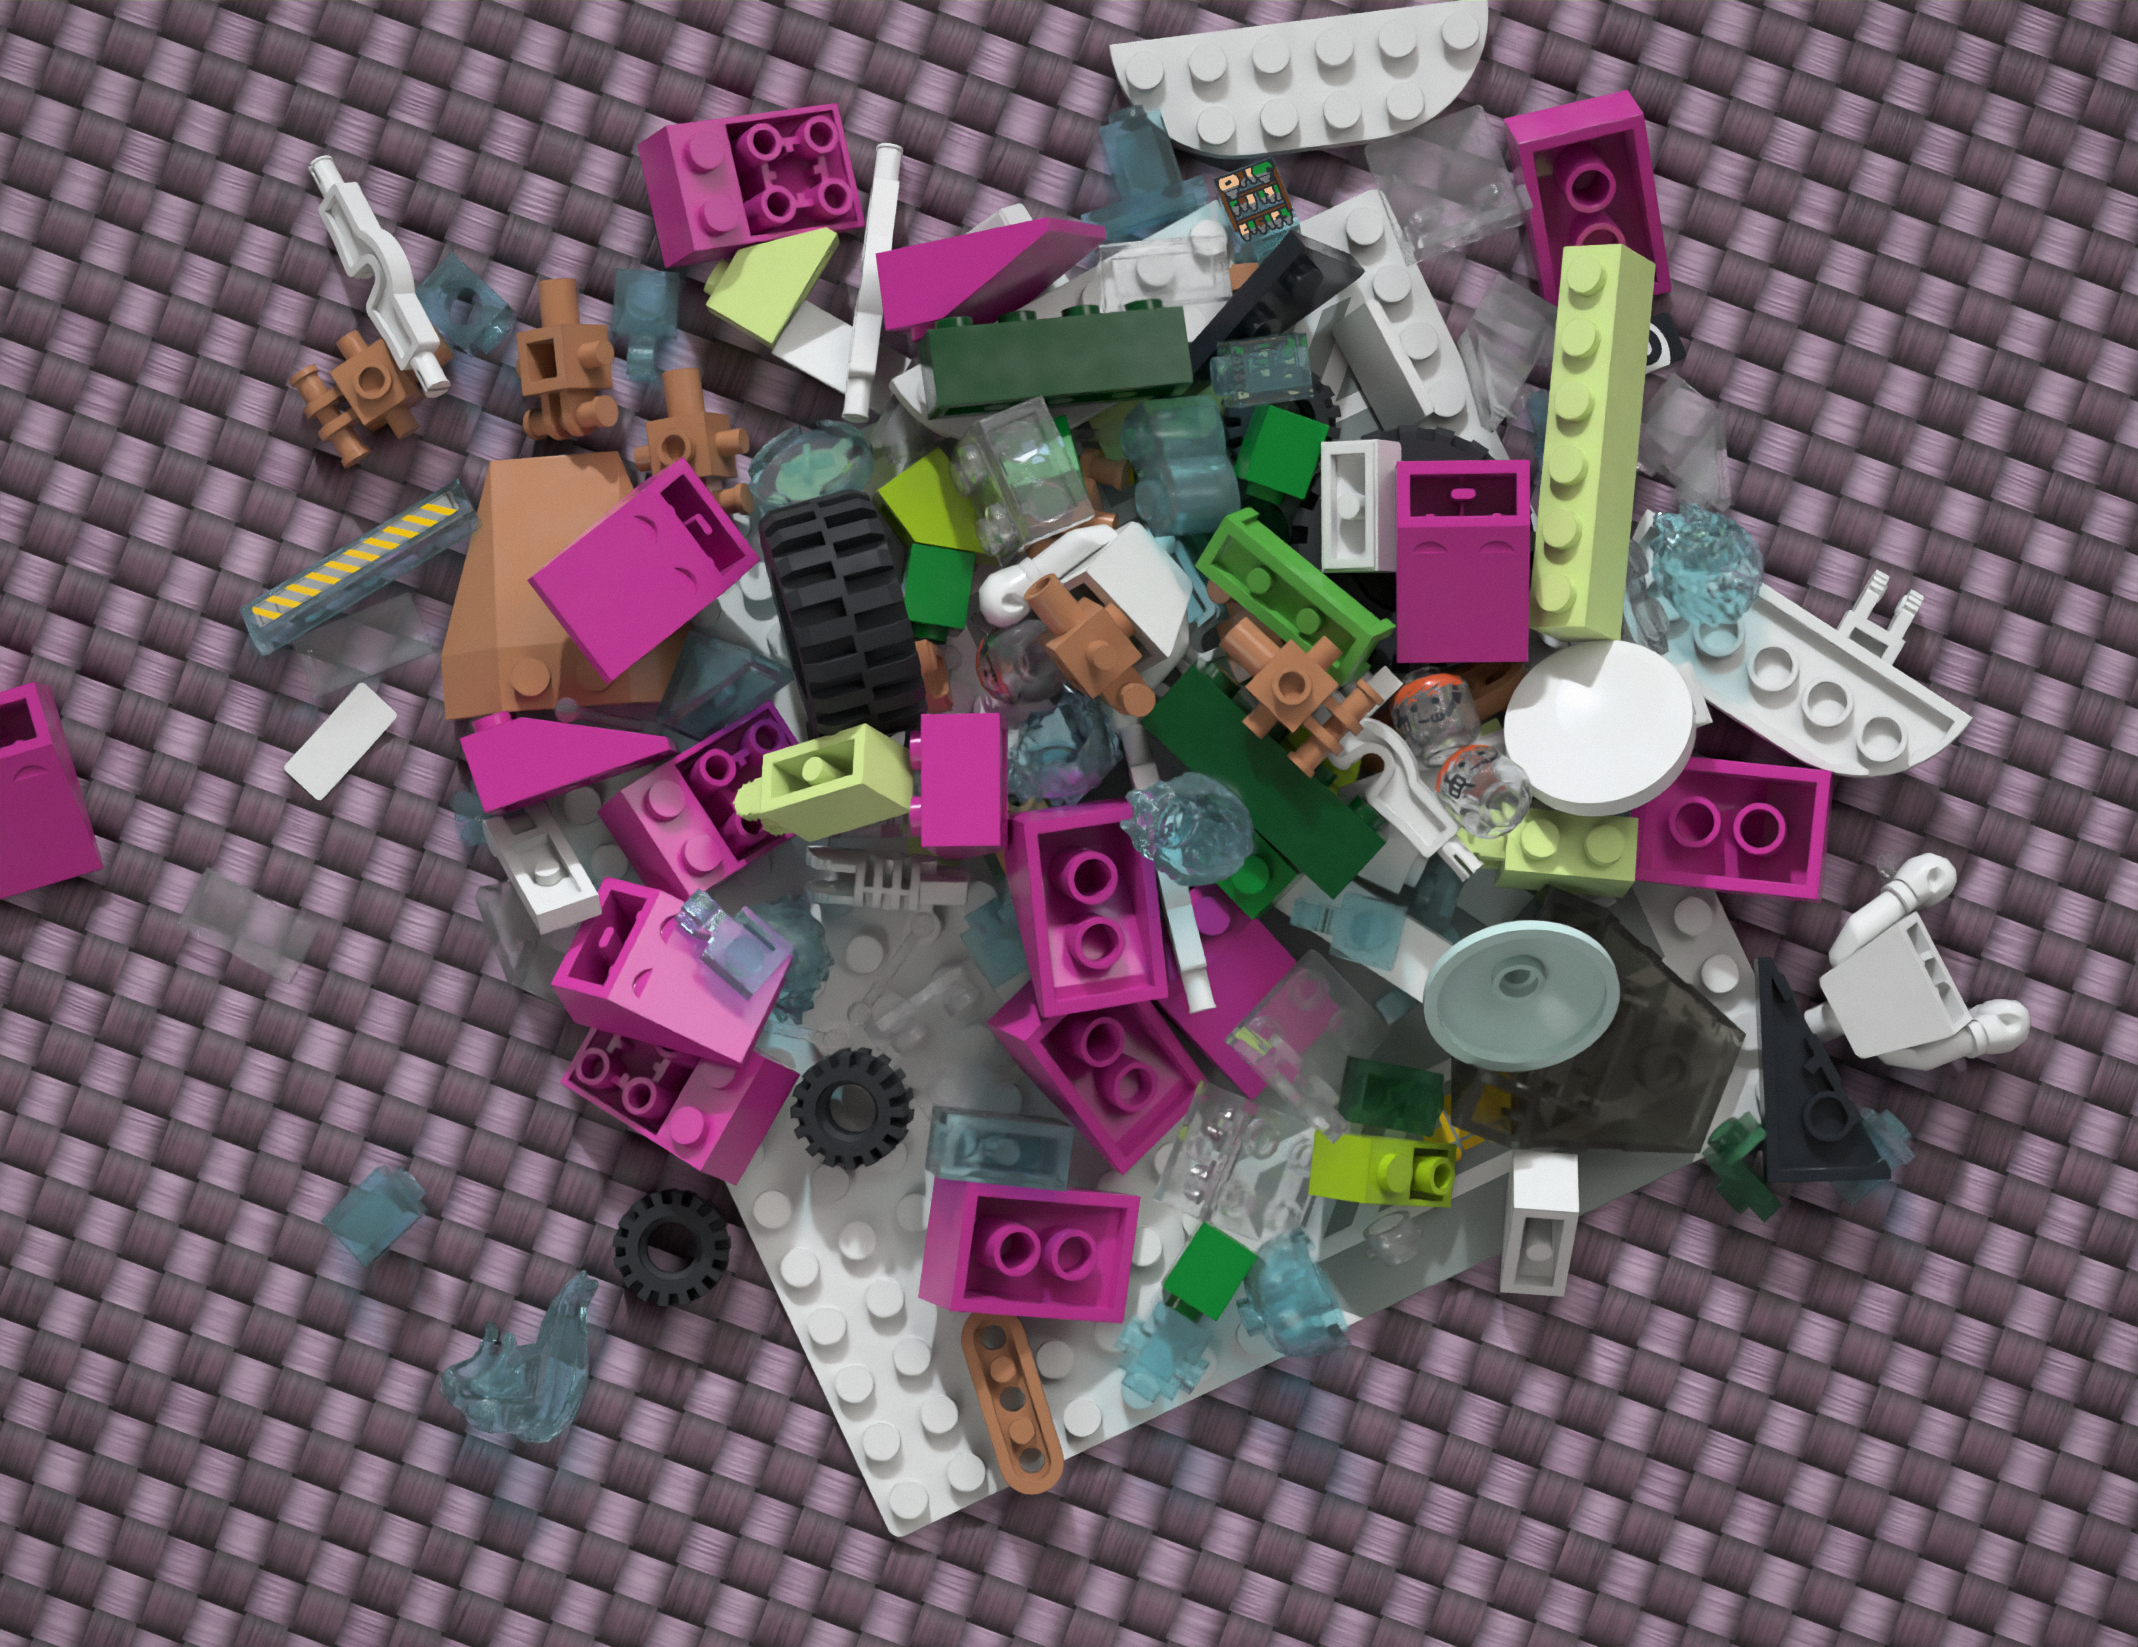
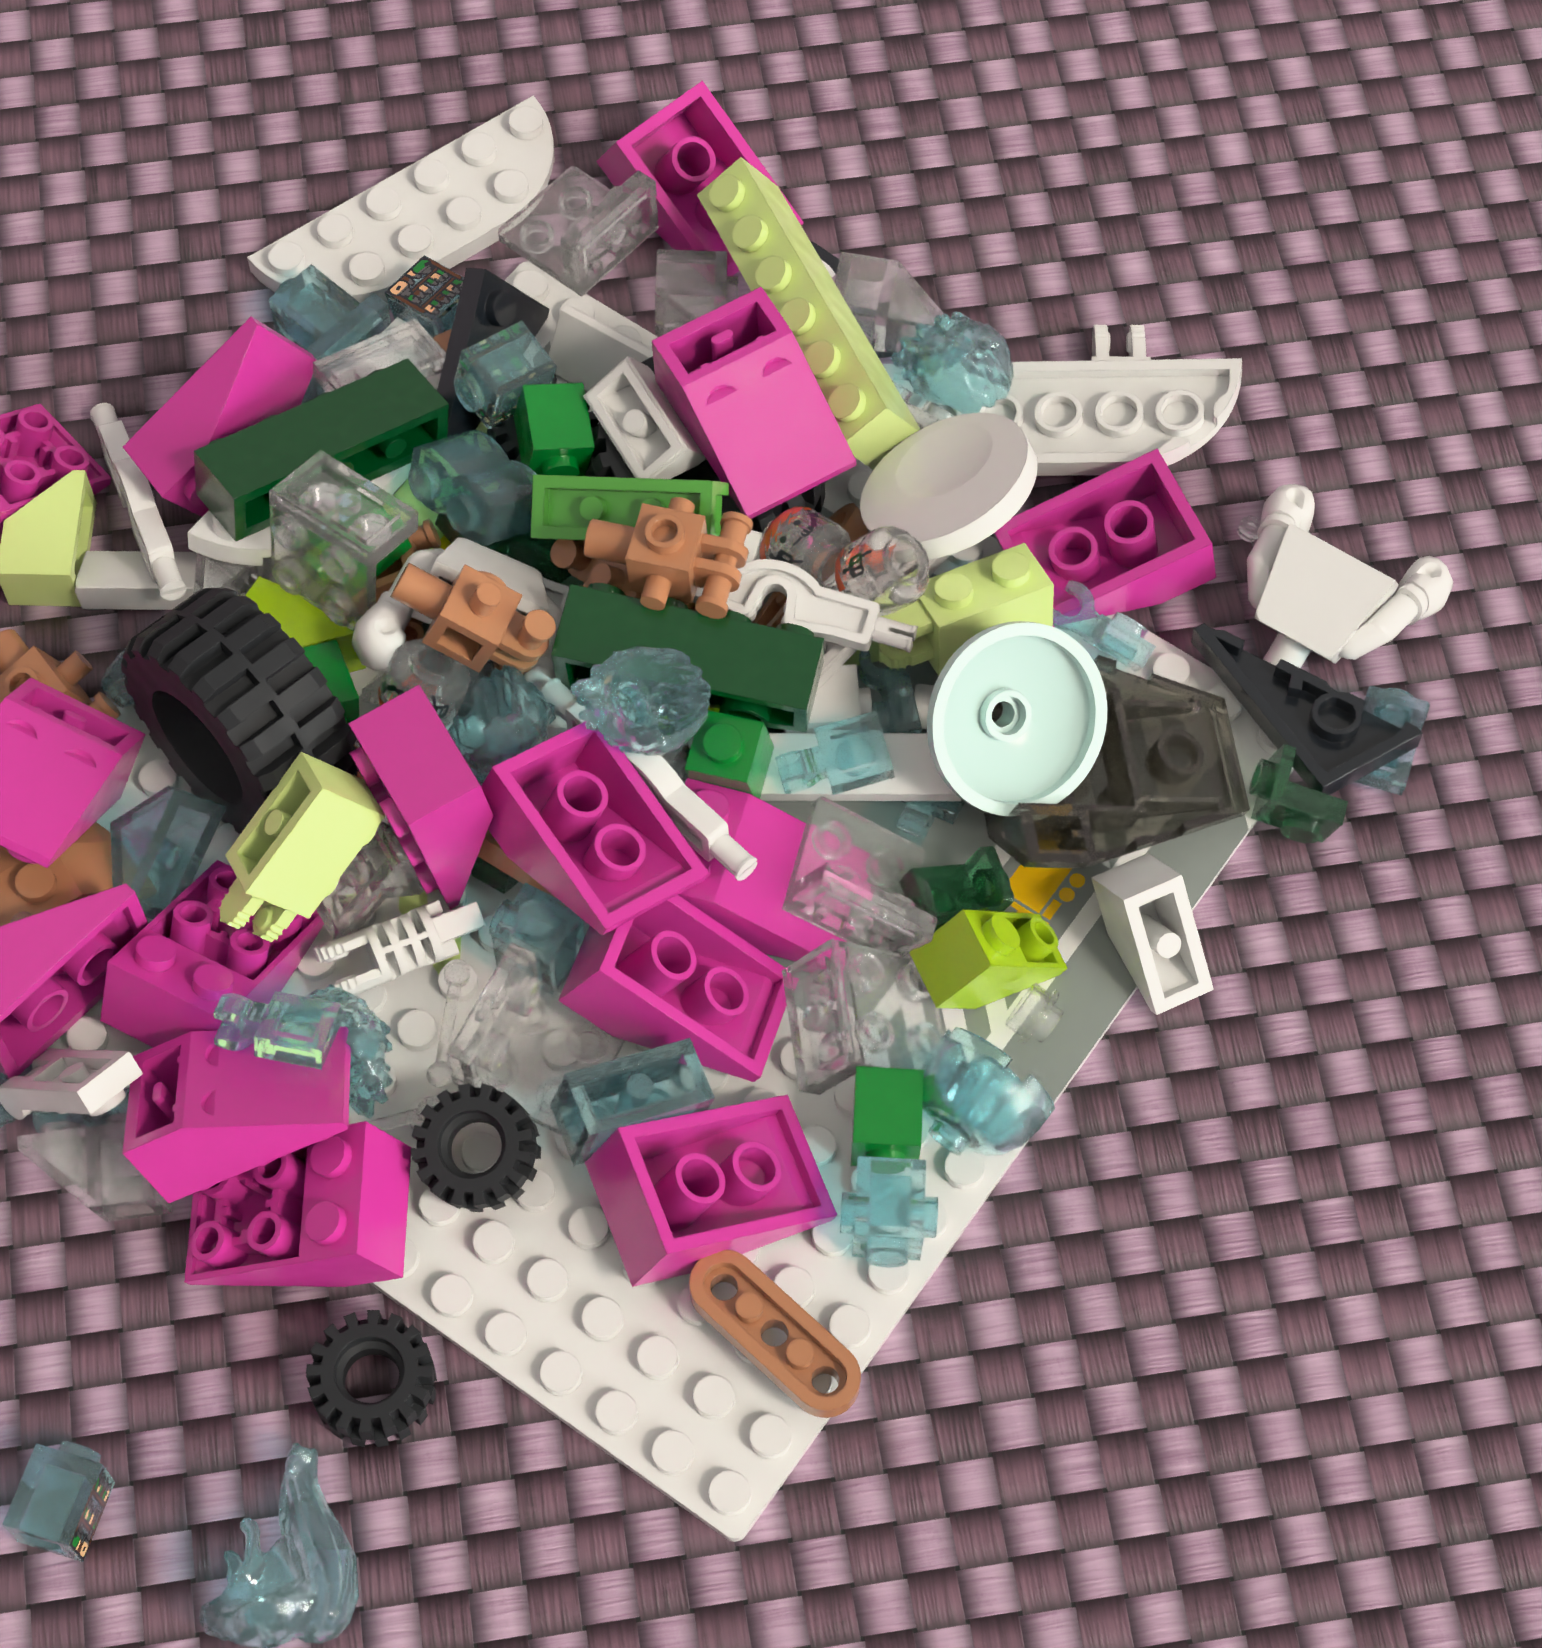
camera: 30 degrees left, 25 degrees down
none -> clear light blue plate [1053,581,1156,672]

